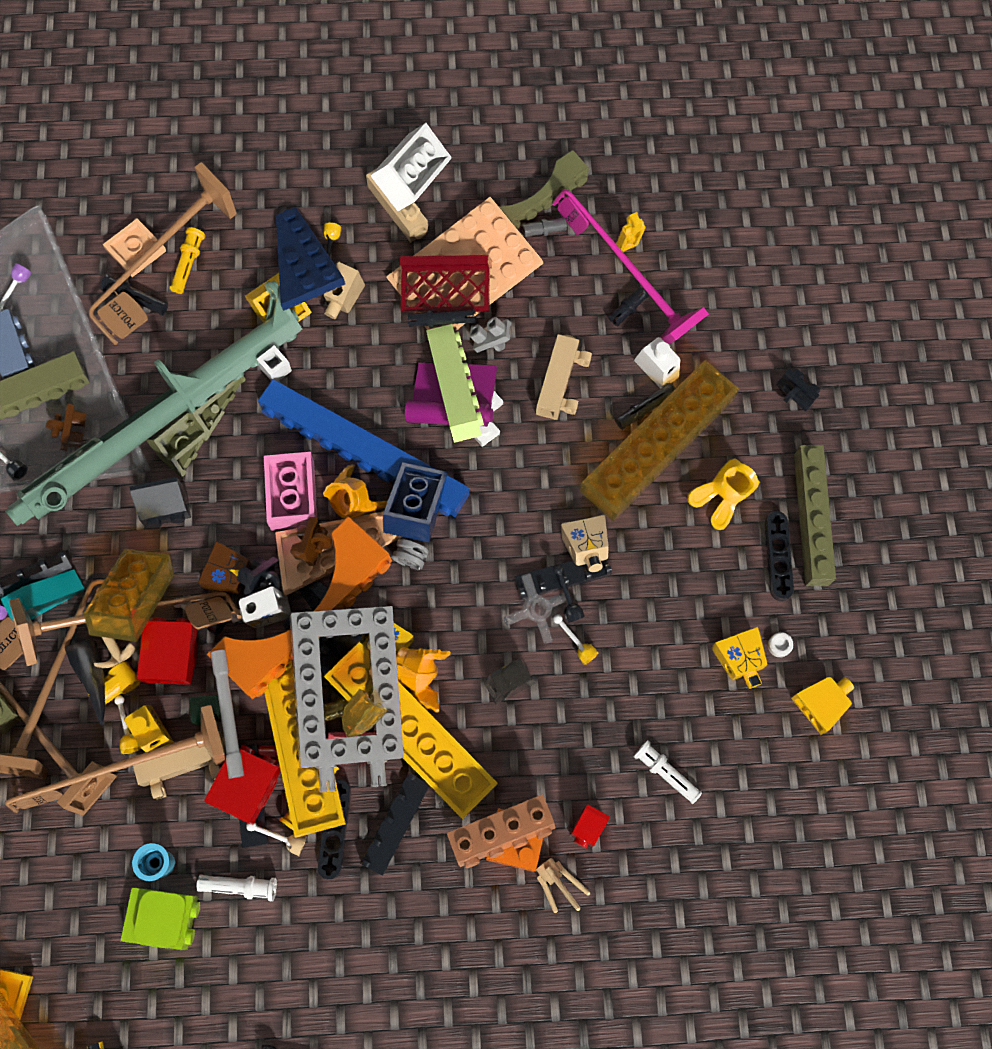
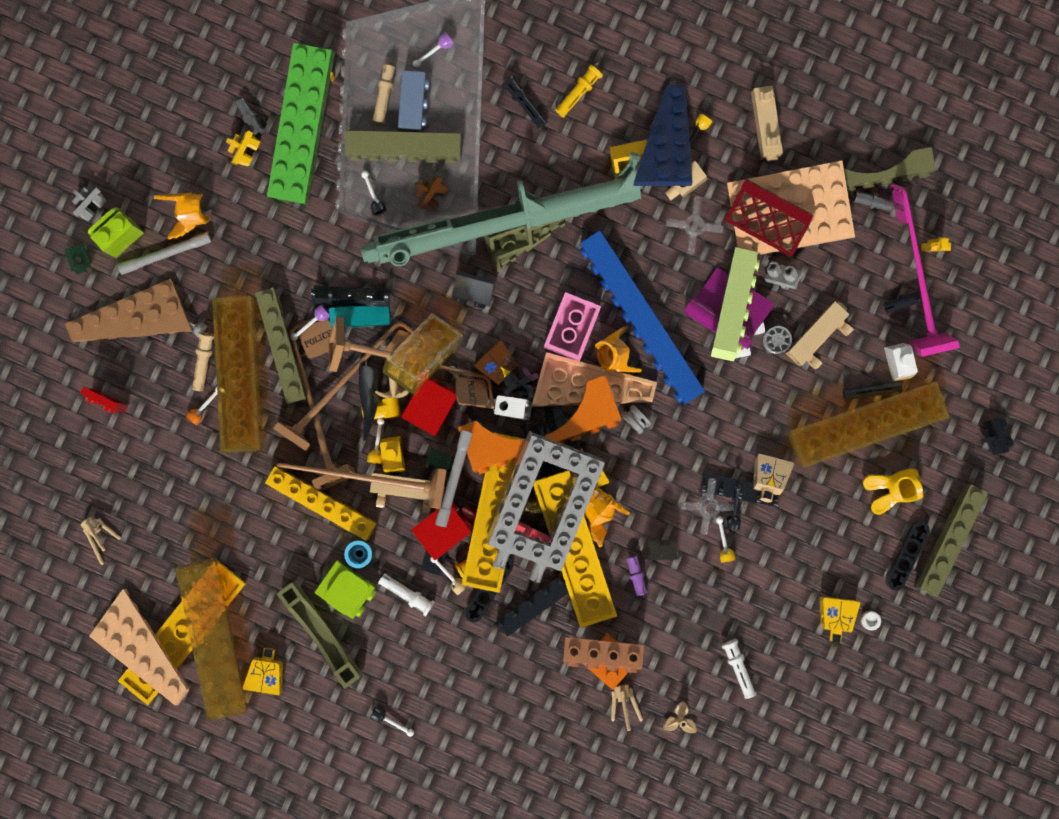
camera: 30 degrees right, 15 degrees up
medium nougat piece [89,162,237,345] -> none
light nougat plate [103,219,166,277] -> none
white brick [257,345,292,382] -> none
reddish brown hips [290,517,332,566] -> none
clear yellow brick [342,689,387,737] -> none
white brick [371,123,452,211] -> none
dark blue slope [383,462,447,542] -> none
black pin [407,308,476,328] -> none
red slope [570,804,610,849] -> none
yellow torso [791,677,854,735] -> none
none -> yellow brick [265,466,377,541]
none -> olive arch [277,581,363,689]
none -> medium lavender pin [626,555,648,596]
none -> tan plant [663,701,697,733]
none -> clear bar [665,197,723,255]
none -> light grey wheel [763,326,792,354]

